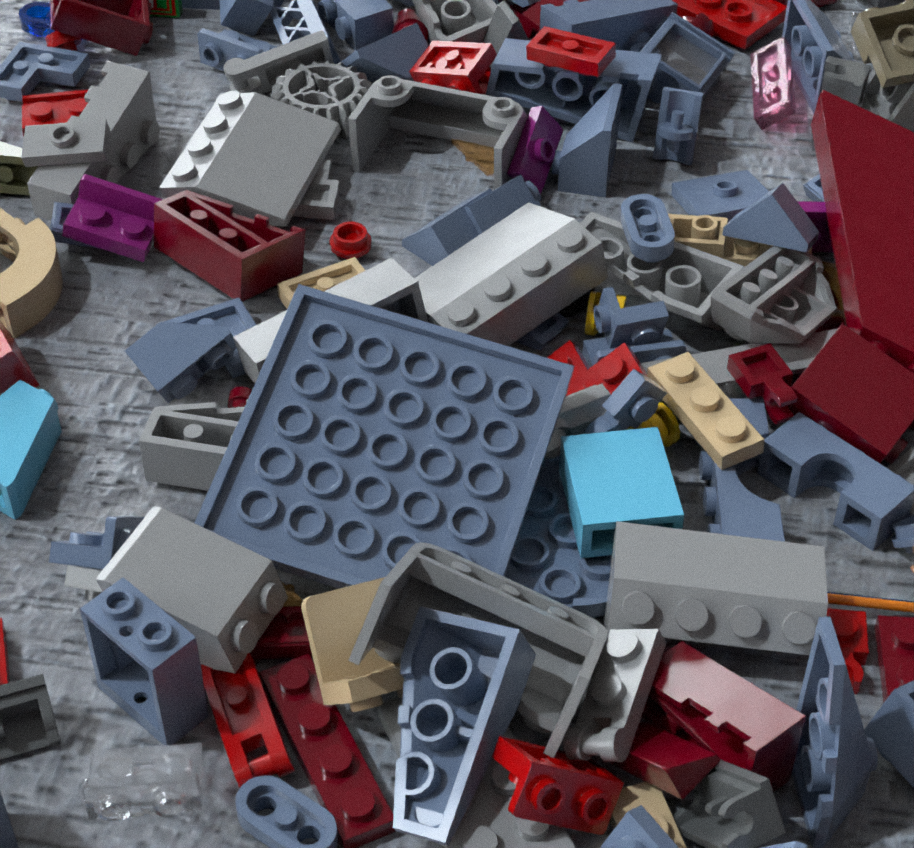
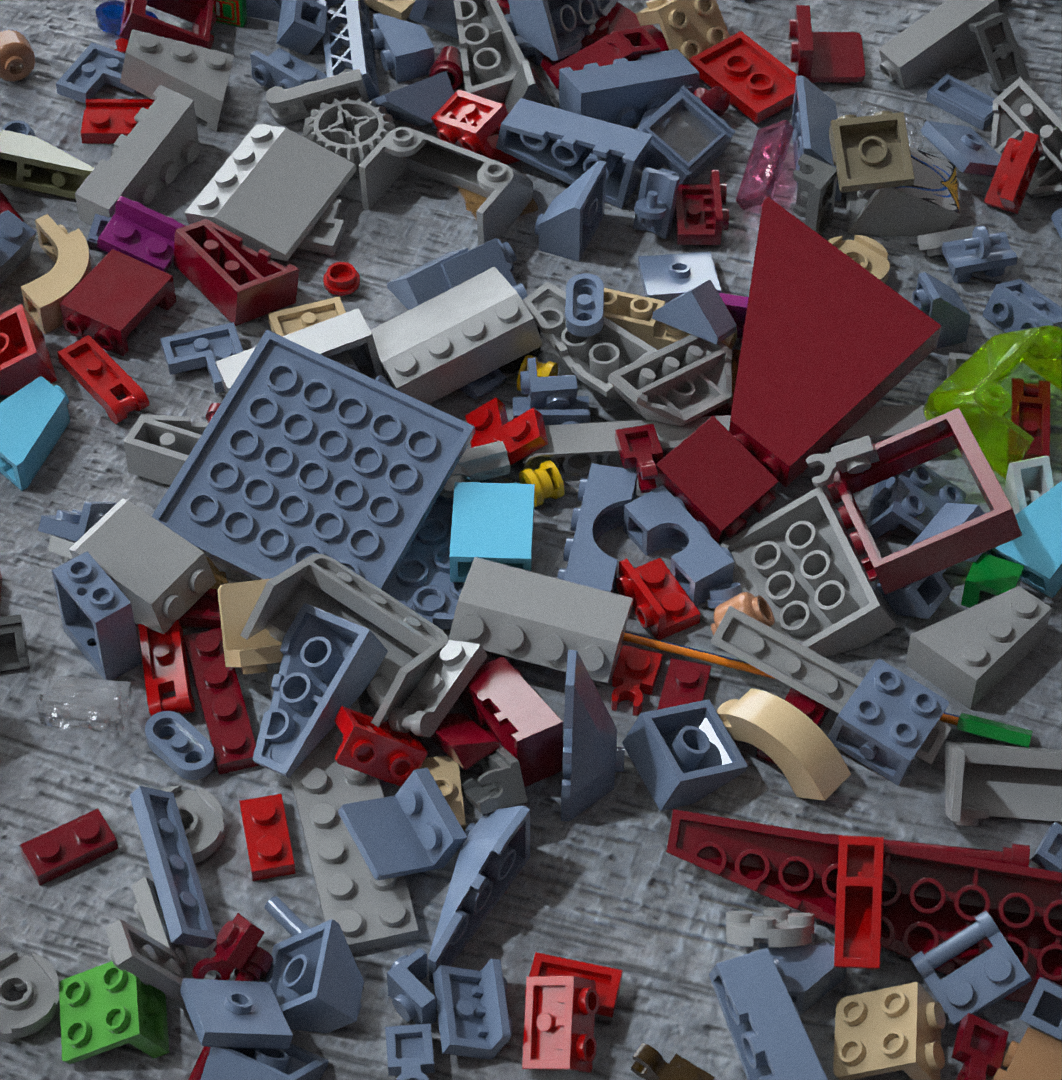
camera: 10 degrees right, 5 degrees up
light grey plate [21,120,110,167] -> none
sand blue slope [125,322,236,403] -> none
magenta plate [507,106,564,195] -> none
red plate [526,26,616,77] -> none
sand blue plate [584,369,667,434] -> none
tan plate [647,352,764,470] -> none
none -> red plate [57,335,149,424]
none -> dark red panel [60,249,177,356]
none -> light grey wedge [120,29,234,131]
none -> red bracket [615,558,701,640]
none -> dark red bracket [674,170,729,245]

